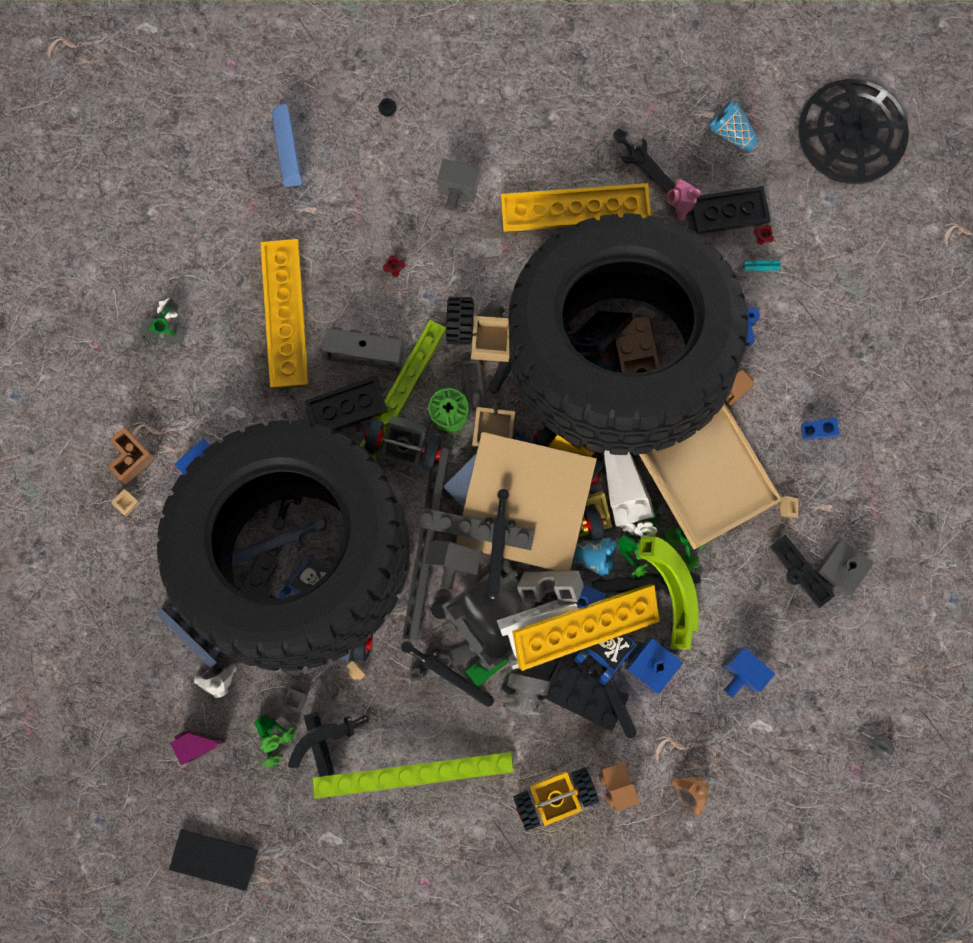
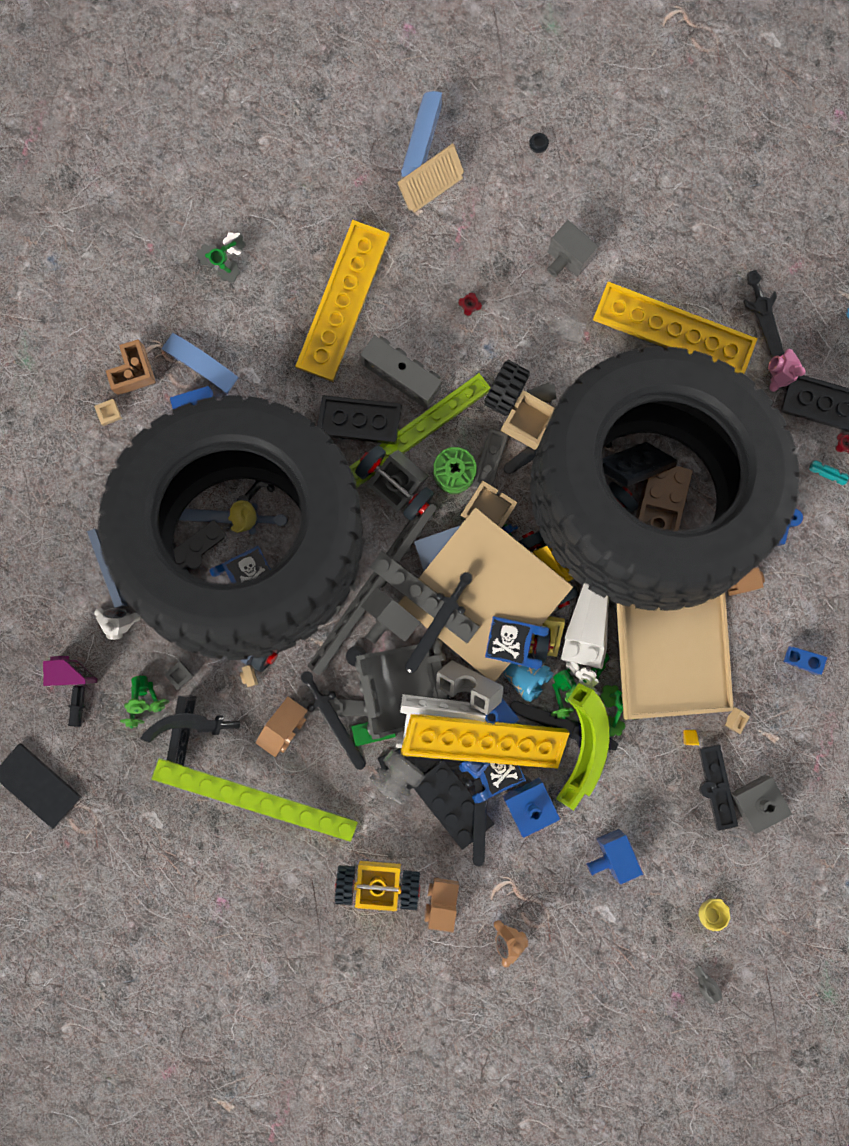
camera: 25 degrees right, 5 degrees up
none -> black axle [68,685,85,727]
none -> medium blue slope [161,333,239,394]
none -> light yellow hair [228,500,257,533]
none -> medium nougat brick [256,697,308,758]
none -> tan window [397,143,464,213]
none -> blue tile [461,761,490,779]
none -> flag [485,616,549,669]
none -> yellow piece [683,730,699,745]
none -> light yellow hair [698,899,730,931]

